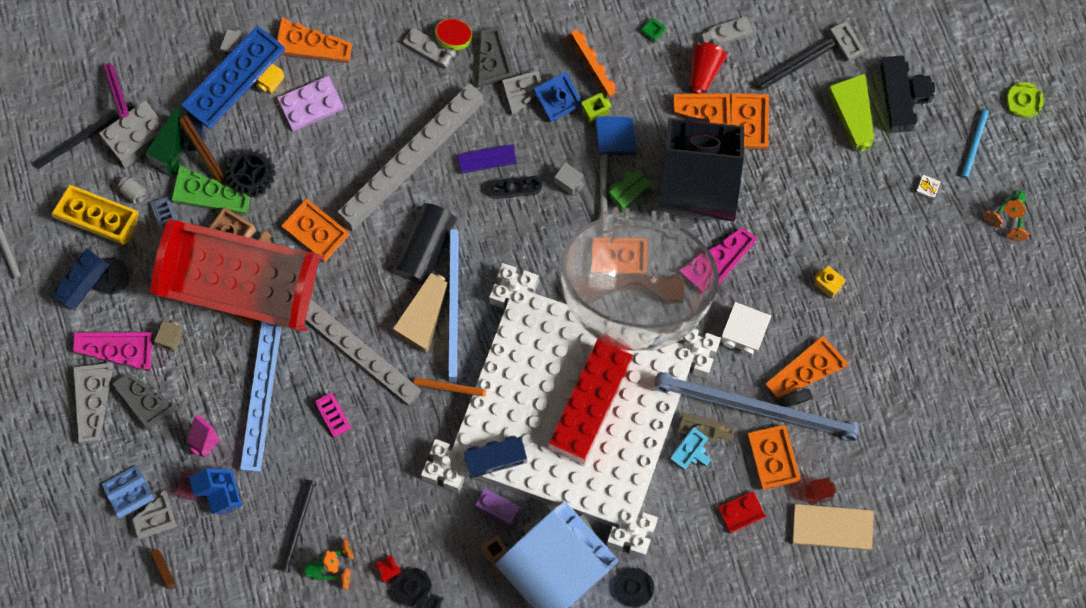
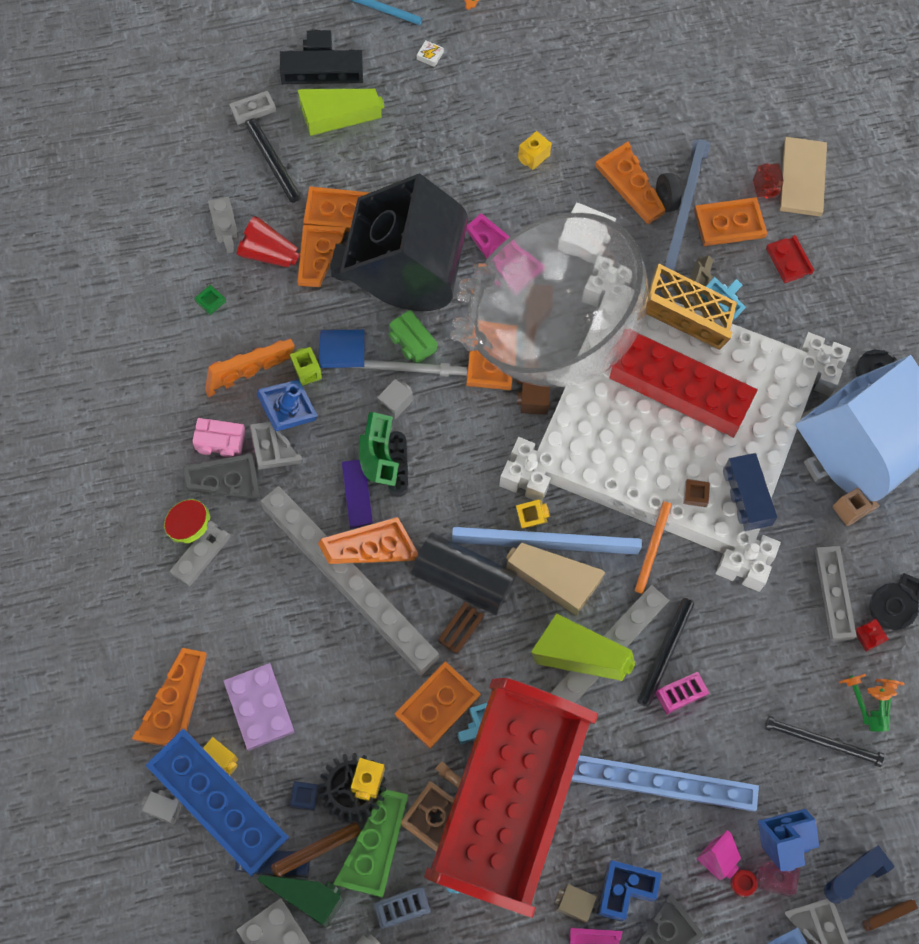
camera: 90 degrees left, 5 degrees down
medium lavender brick [475,488,520,528] -> none
none -> bright pink brick [193,418,246,458]
none -> dark blue tile [289,781,319,811]
none -> orange wing [318,517,418,564]
none -> yellow brick [351,758,385,801]
none -> green arch [359,412,399,486]
none -> reddish brown tile [438,602,485,655]
none -> yellow brick [516,499,550,529]
none -> lime slope [531,613,635,681]
none -> blue brick [597,860,662,922]
none -> black axle [637,598,694,707]
none -> pearl gold fence [641,264,737,350]
none -> reddish brown plate [683,479,710,507]
none -> red tile [730,870,758,897]
none -> light grey plate [814,546,857,641]
none -> dark blue leg [824,845,895,904]

